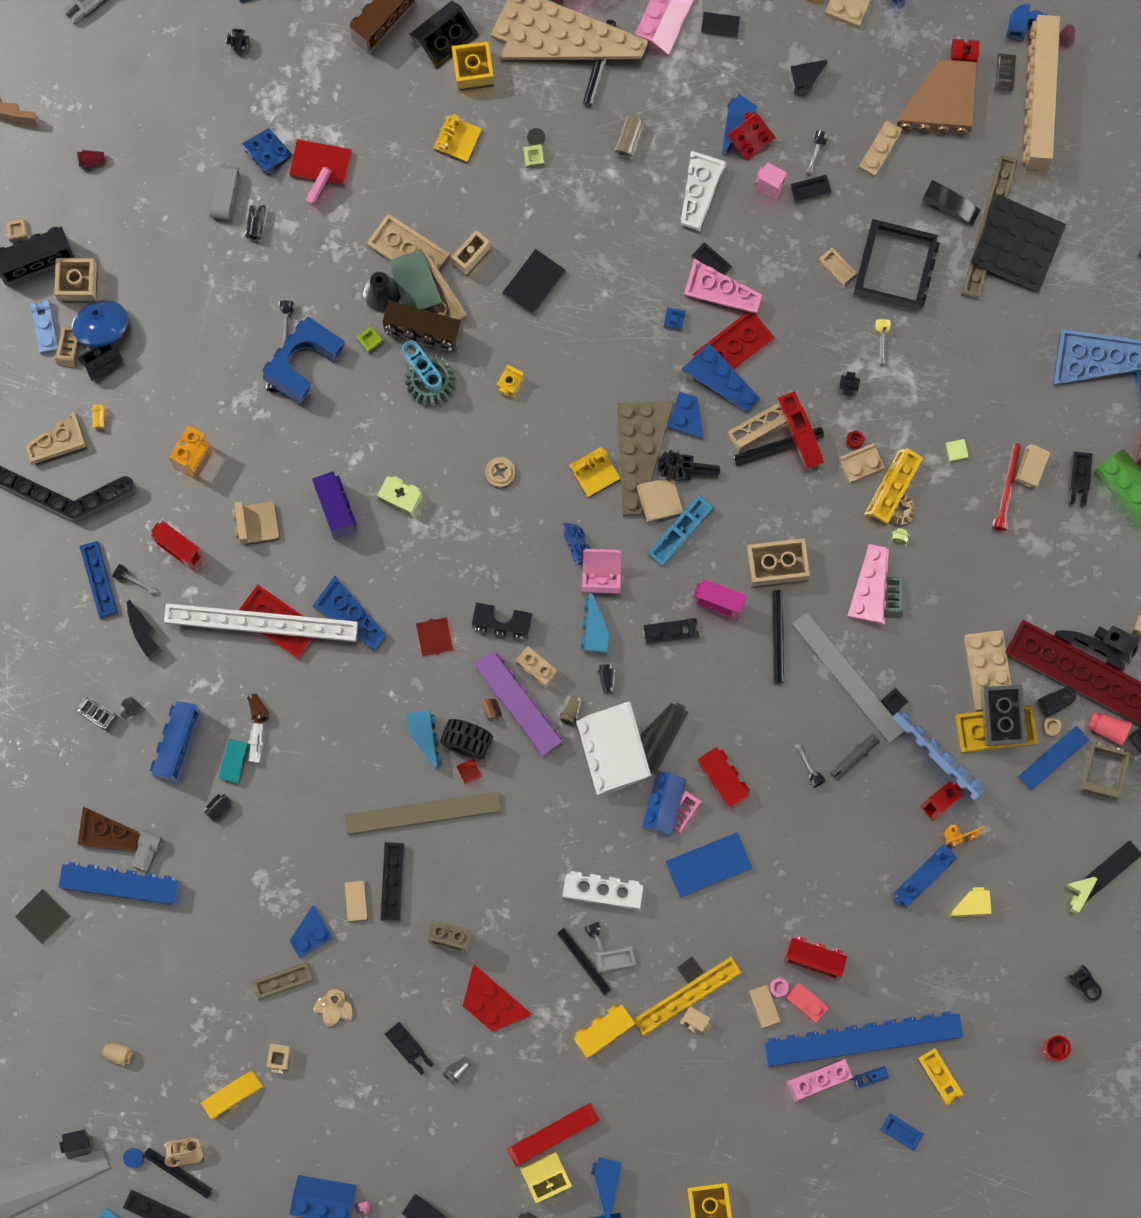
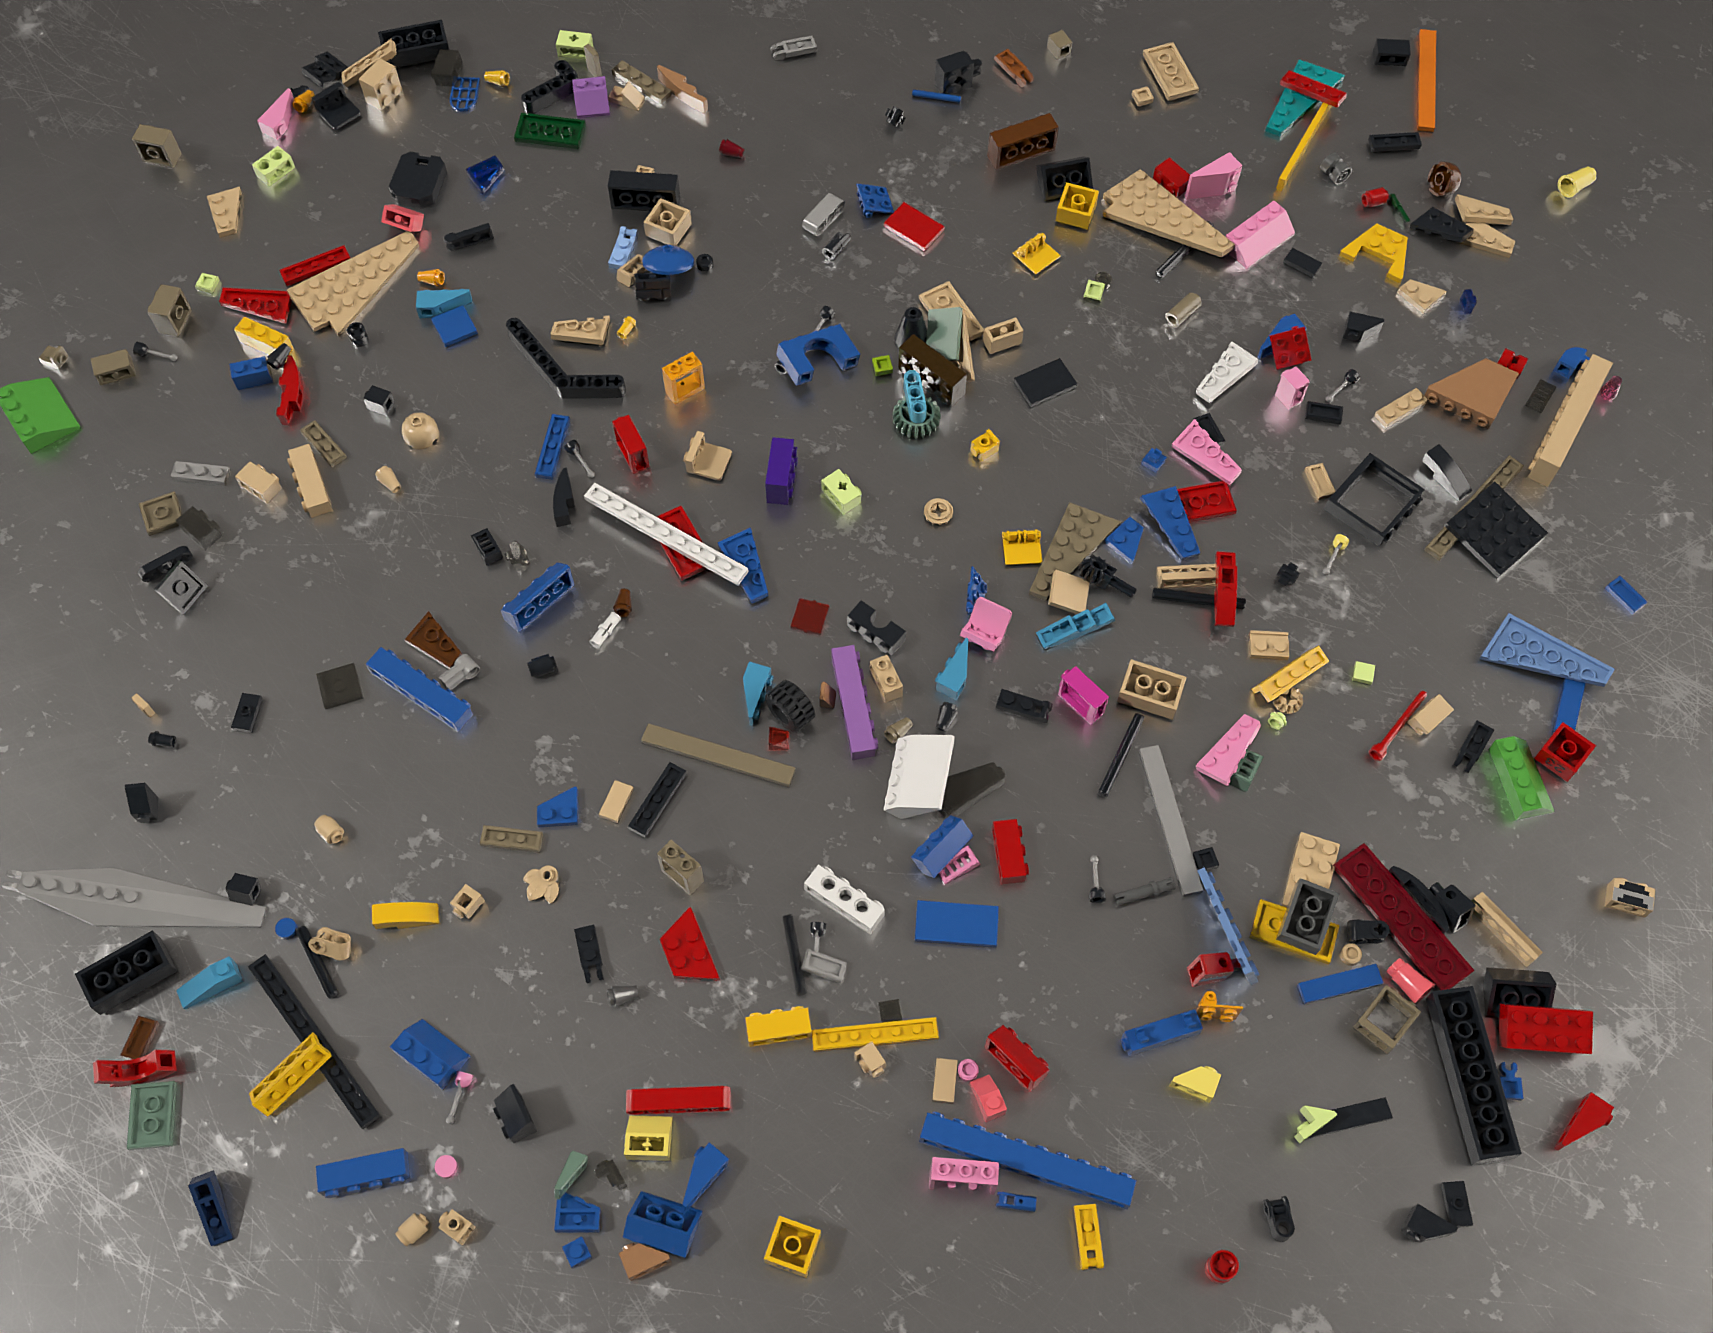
camera: 25 degrees right, 15 degrees down
teal slope [219,739,248,783] -> none
bright pink tile [306,167,332,203] -> none
red plate [846,431,865,449] -> none
blue tile [880,1113,924,1151] -> none
none -> black tile [696,254,713,271]

